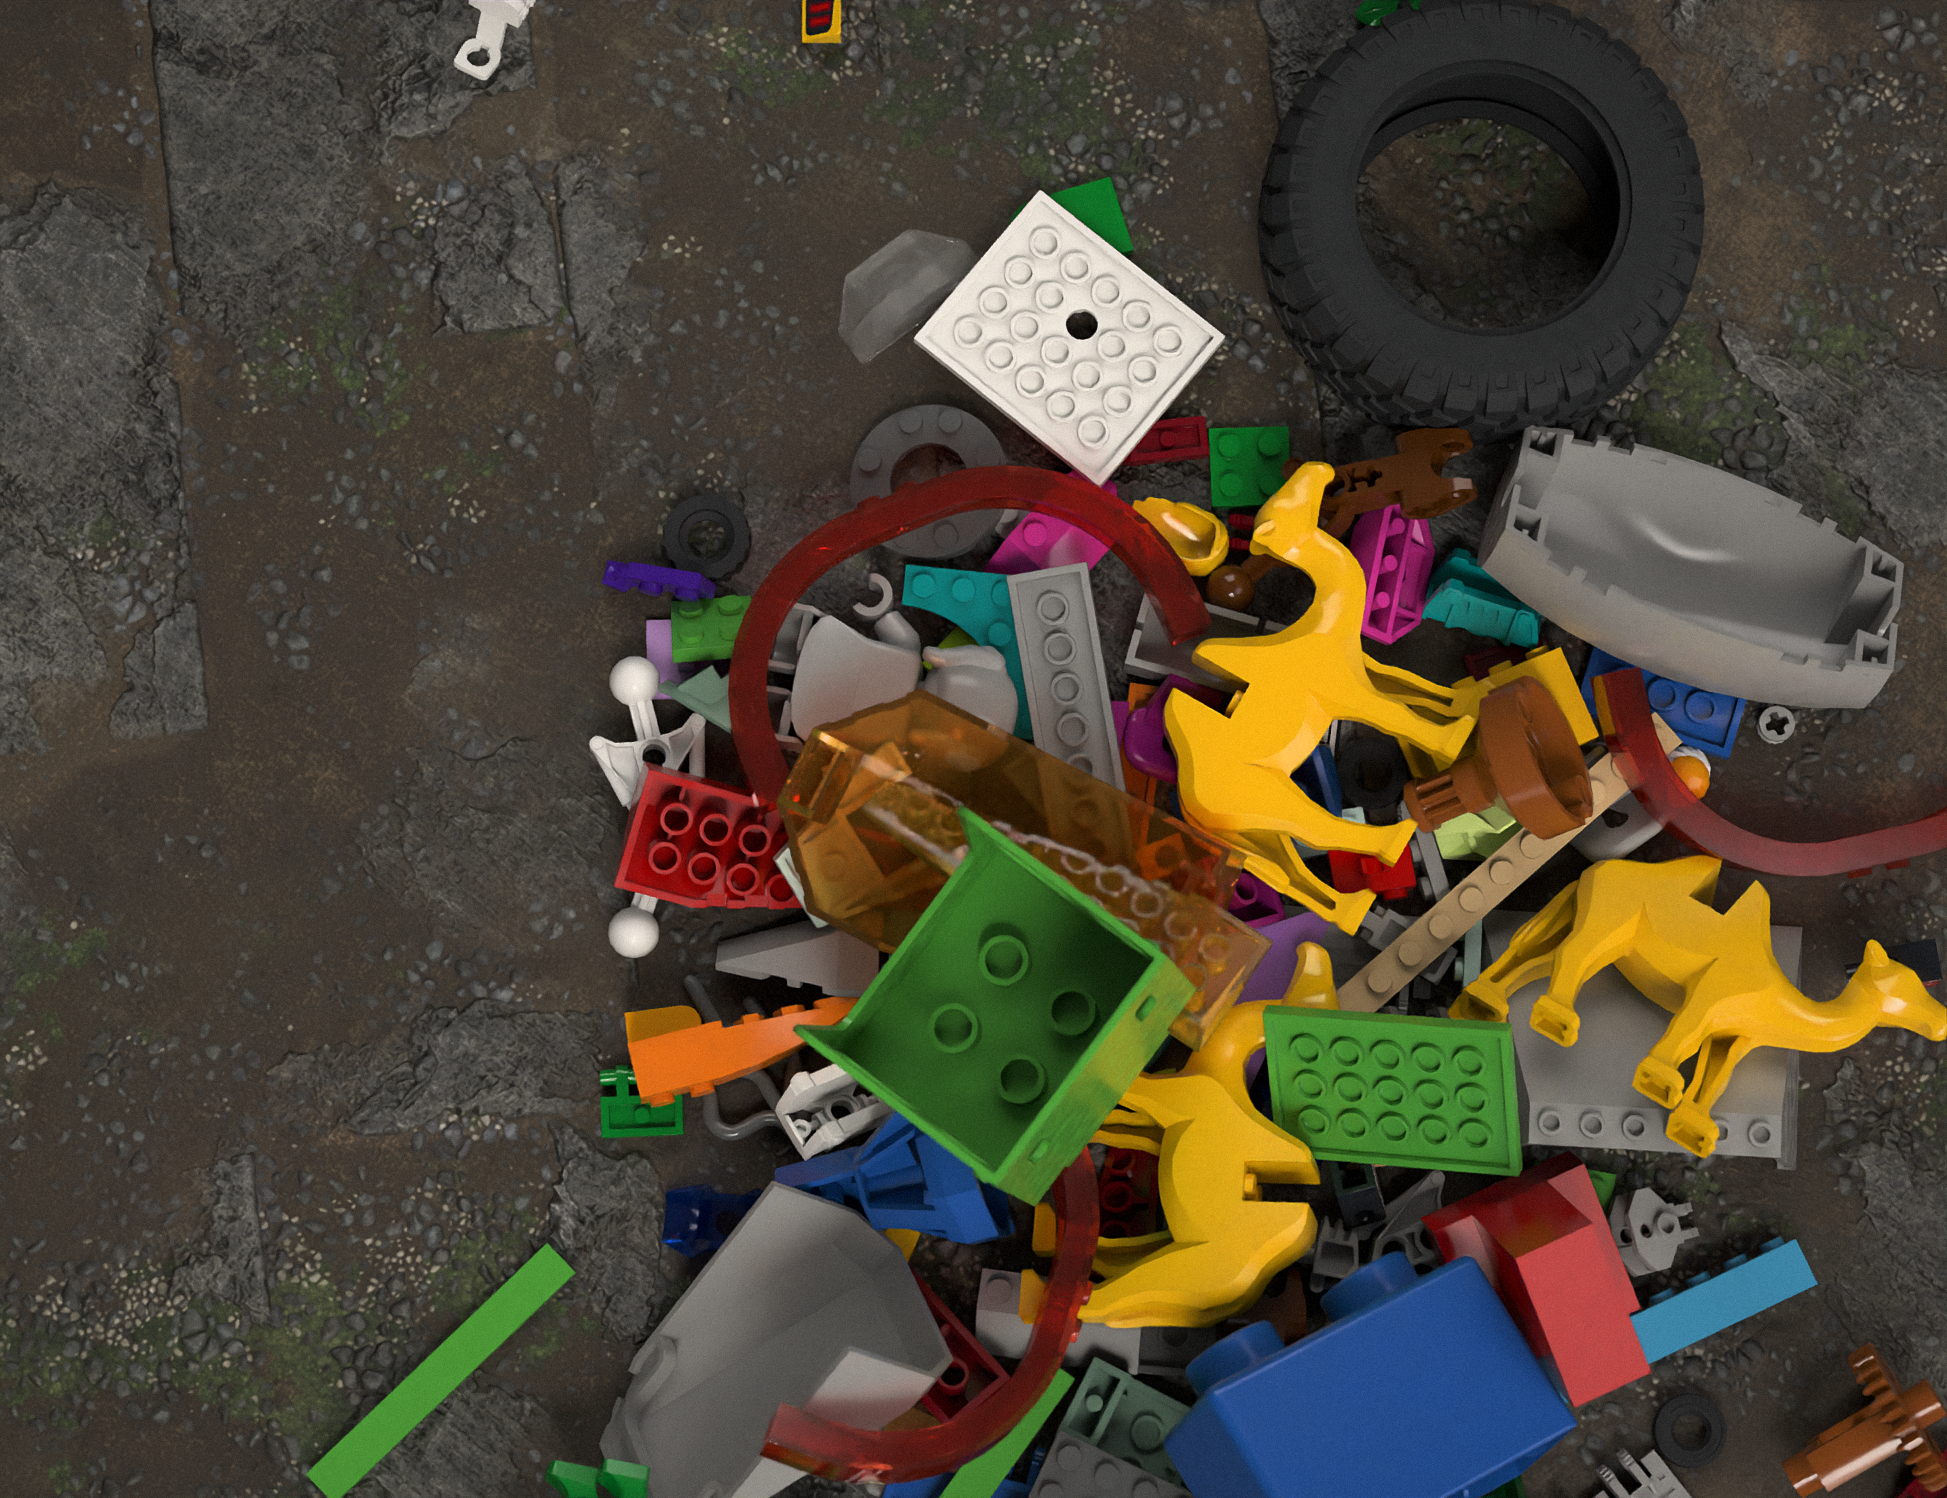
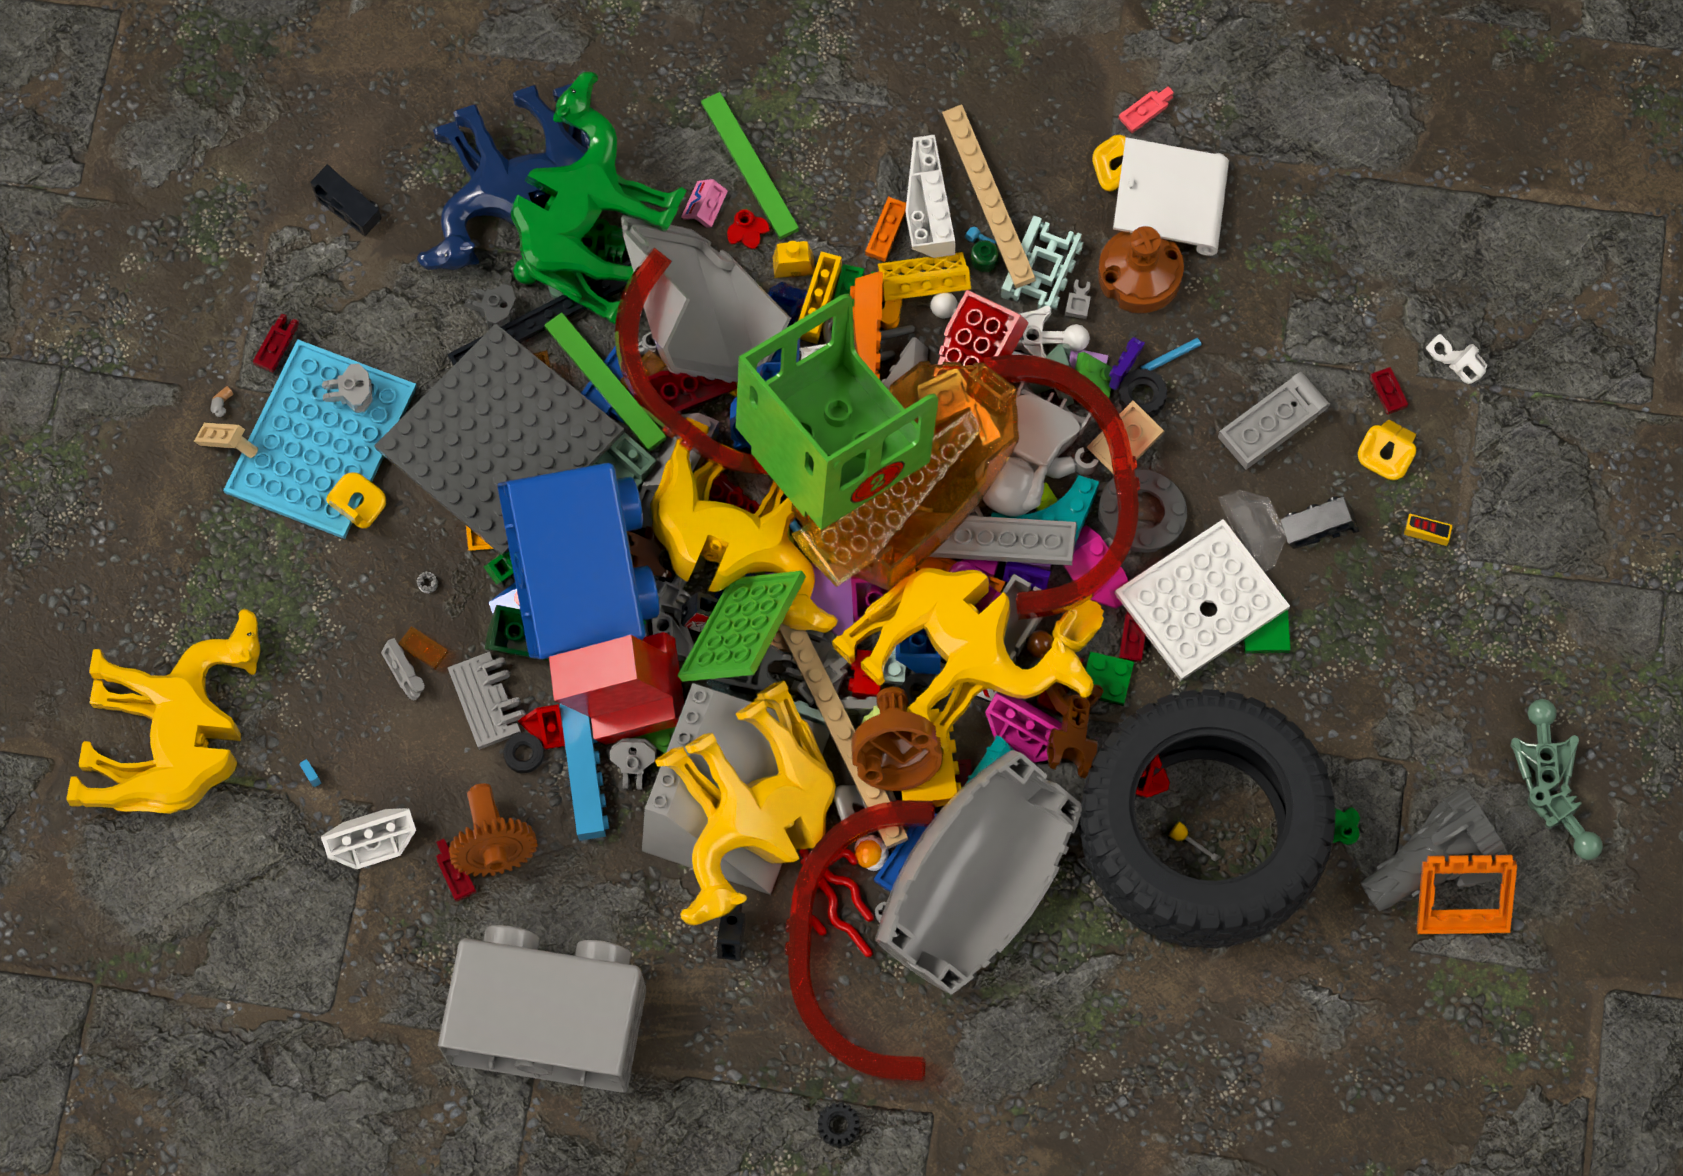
camera: 110 degrees right, 10 degrees down
none -> red slope [518,704,565,749]
none -> bright pink panel [681,179,728,228]
none -> red plate [727,209,770,249]
none -> yellow torso [773,241,815,278]
none -> red plant [792,848,874,957]
none -> yellow brick [798,252,842,344]
none -> orange plate [865,197,906,262]
none -> yellow fence [878,252,971,301]
none -> white wedge [906,135,955,258]
none -> tan plate [942,105,1036,289]
none -> dark azure hand [965,227,996,244]
none -> dark green head [970,240,999,272]
none -> light aqua fence [1001,216,1084,310]
none -> dark purple plate [1003,562,1051,592]
none -> light grey plate [1065,280,1091,319]
none -> tan plate [1087,401,1165,476]
none -> yellow piece [1092,135,1126,191]
none -> dark orange piece [1098,226,1184,313]
none -> white door [1113,137,1229,255]
none -> coral hinge [1119,86,1174,133]
none -> dark azure piece [1140,338,1201,371]
none -> hinge [1168,821,1218,861]
none -> light grey hinge [1218,372,1330,470]
none -> wedge [1280,496,1360,549]
none -> yellow piece [1358,420,1416,480]
none -> dark red plate [1369,367,1408,415]

